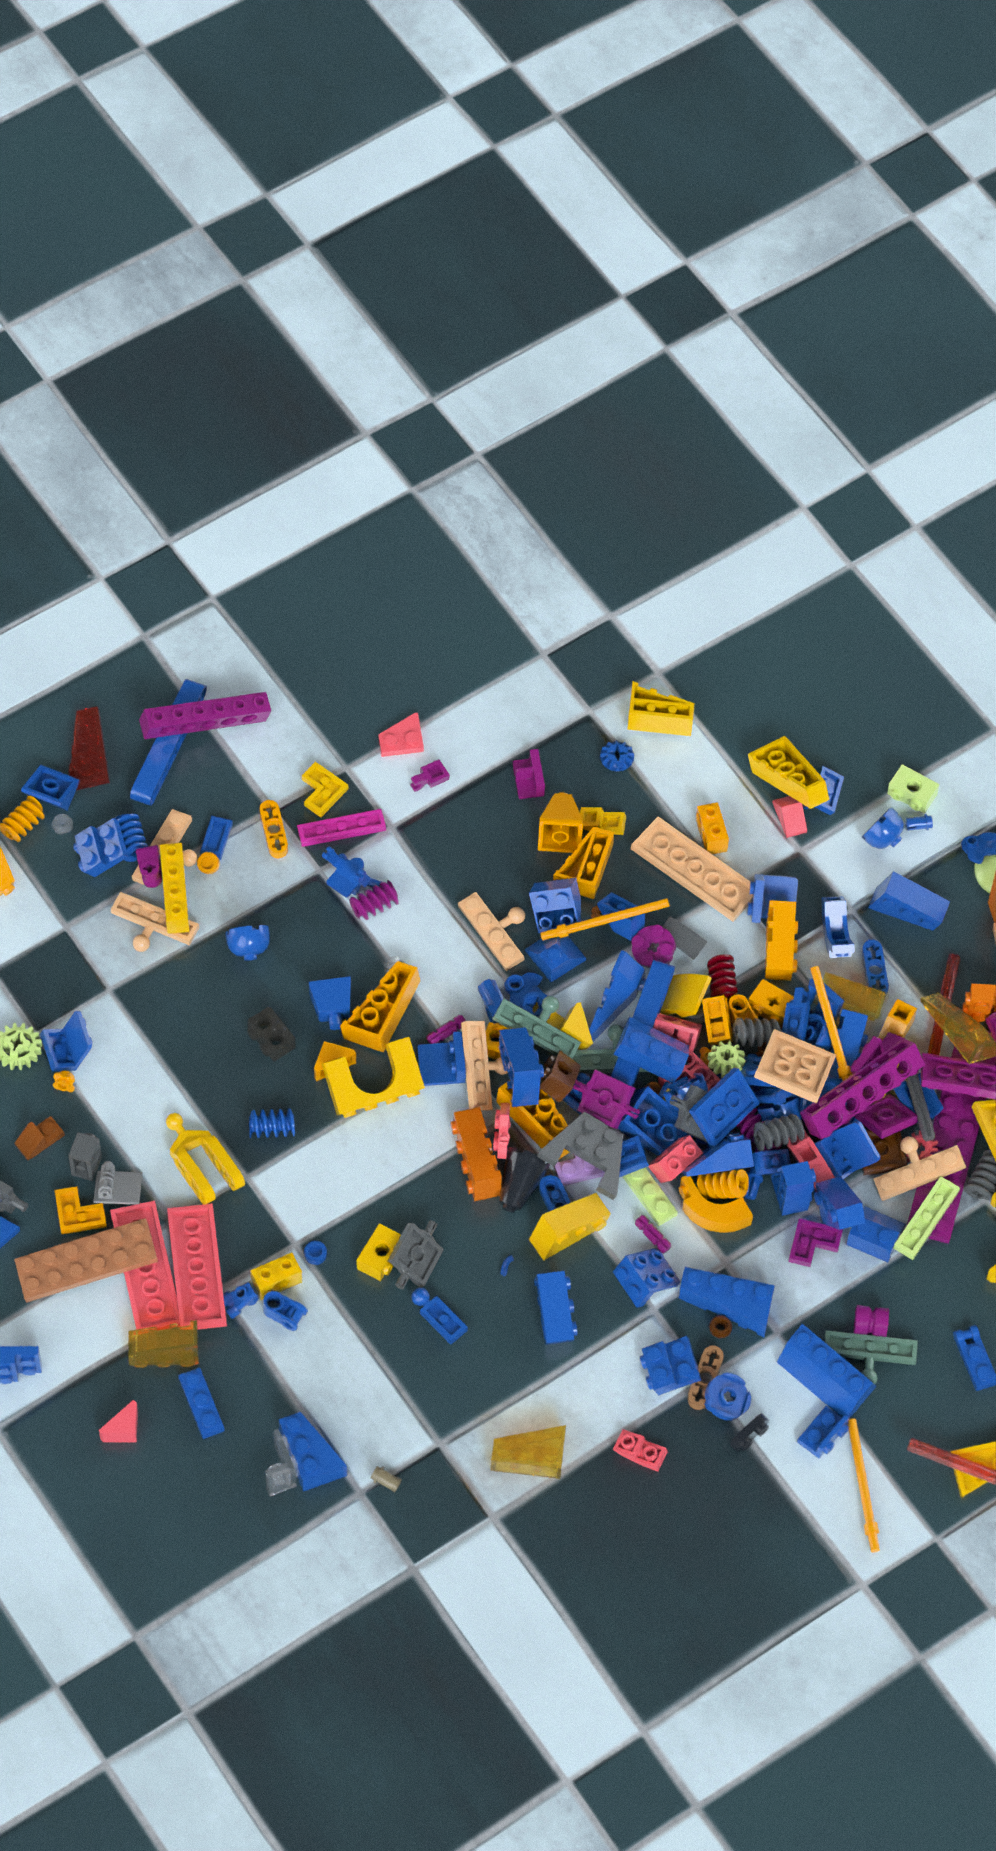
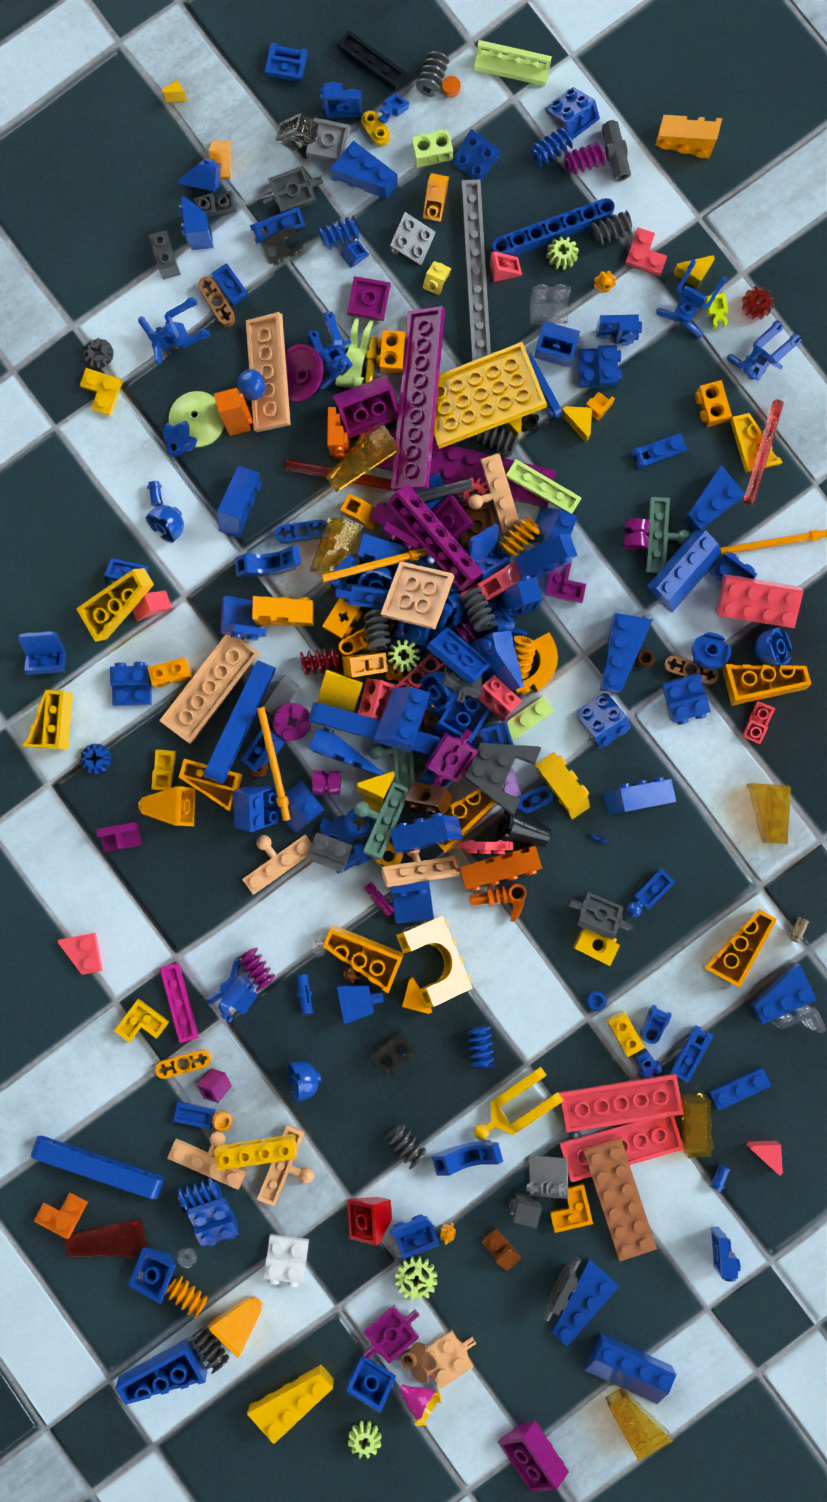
camera: 85 degrees left, 25 degrees up
magenta piece [136,845,162,888] -> none
magenta brick [139,692,272,739] -> none
magenta plate [410,759,450,792] -> none
magenta axle [635,1215,671,1253] -> none
black plate [730,1413,769,1452] -> none
yellowish green brick [887,765,939,814] -> none
none -> blue bracket [18,631,66,675]
none -> orange plate [34,1192,88,1239]
none -> blue plate [110,662,152,706]
none -> magenta panel [197,1069,232,1103]
none -> blue beam [204,660,276,784]
none -> white plate [264,1234,309,1287]
none -> blue pin [295,974,313,1015]
none -> flat silver plate [306,832,353,873]
none -> magenta wheel [312,770,341,795]
none -> dark orange plate [344,965,360,983]
none -> red slope [347,1197,392,1246]
none -> dark grey piece [384,1124,426,1169]
none -> blue arch [431,1140,503,1176]
none -> orange piece [469,884,526,922]
none -> light orange piece [499,514,540,556]
none -> blue plate [670,1025,713,1083]
none -> blue wedge [684,465,745,532]
none -> light orange wedge [703,909,777,988]
none -> blue pin [710,1164,730,1192]
none -> coral brick [715,574,804,628]
none -> light orange wedge [722,664,811,706]
none -> blue cylinder [755,627,792,666]

